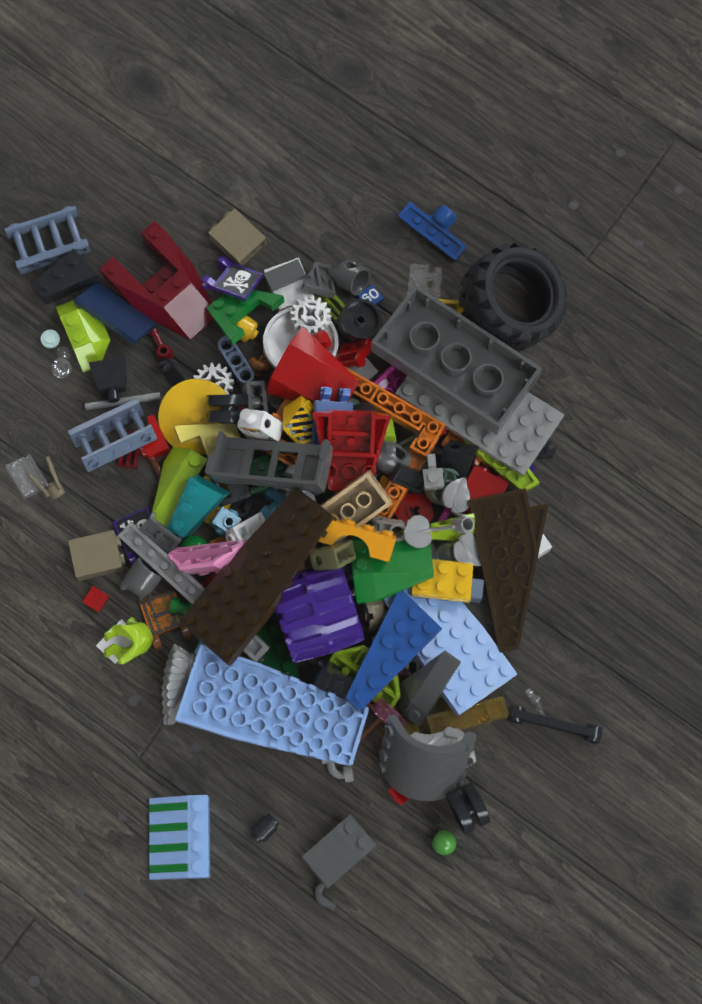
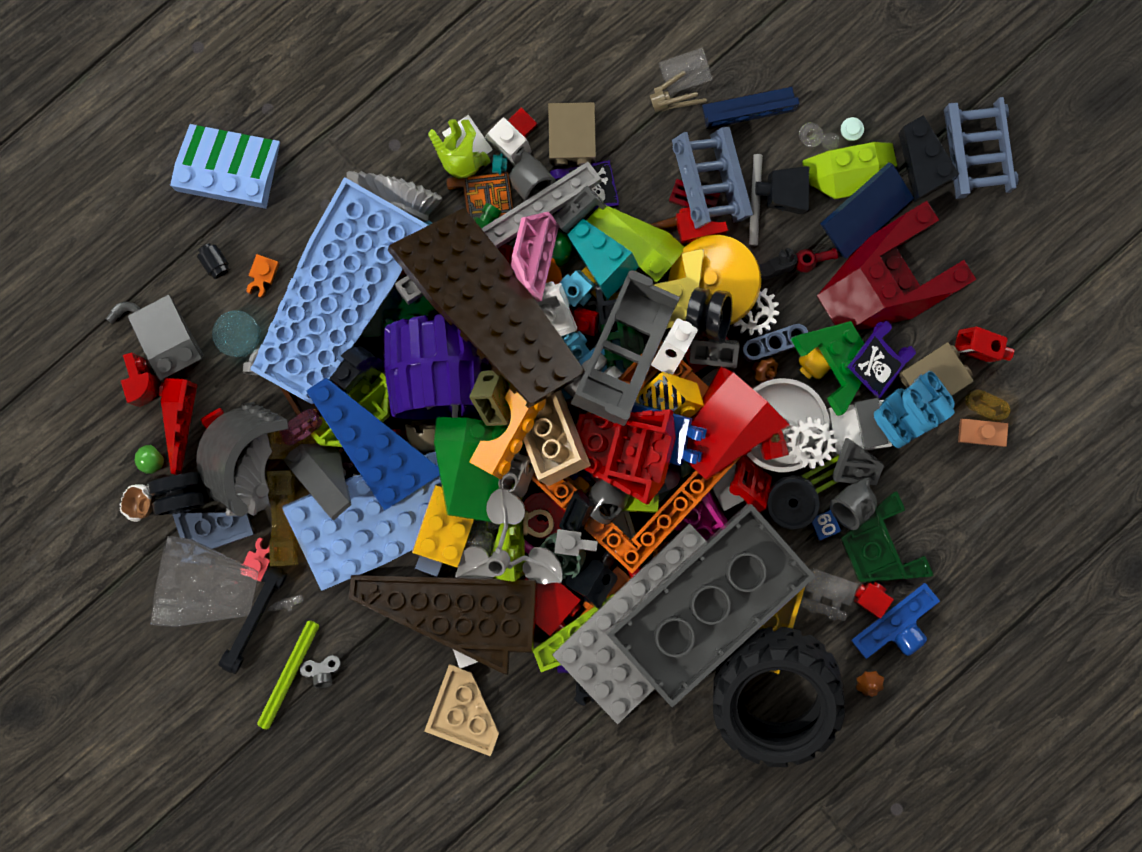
camera: 105 degrees right, 10 degrees up
none -> red brick [120,352,160,407]
none -> medium nougat hair [120,485,154,522]
none -> clear wedge [150,536,258,627]
none -> red wedge [159,378,198,475]
none -> sand blue wing [173,513,255,557]
none -> clear light blue tile [212,310,261,357]
none -> coral plate [240,537,275,582]
none -> orange plate [247,254,280,298]
none -> lime axle [257,620,319,729]
none -> piece [300,655,341,688]
none -> tan plate [424,664,499,756]
none -> white torso [485,117,532,166]
none -> teal plate [492,153,507,176]
none -> tan piece [522,509,554,538]
none -> red plate [569,307,599,337]
none -> dark blue fence [702,87,799,129]
none -> dark green wing [840,491,934,582]
none -> red brick [854,582,894,619]
none -> dark orange piece [856,671,884,697]
none -> dark azure piece [874,371,955,448]
none -> red torso [955,326,1015,362]
none -> nougat tile [958,419,1008,447]
none -> clear yellow beam [966,390,1010,421]

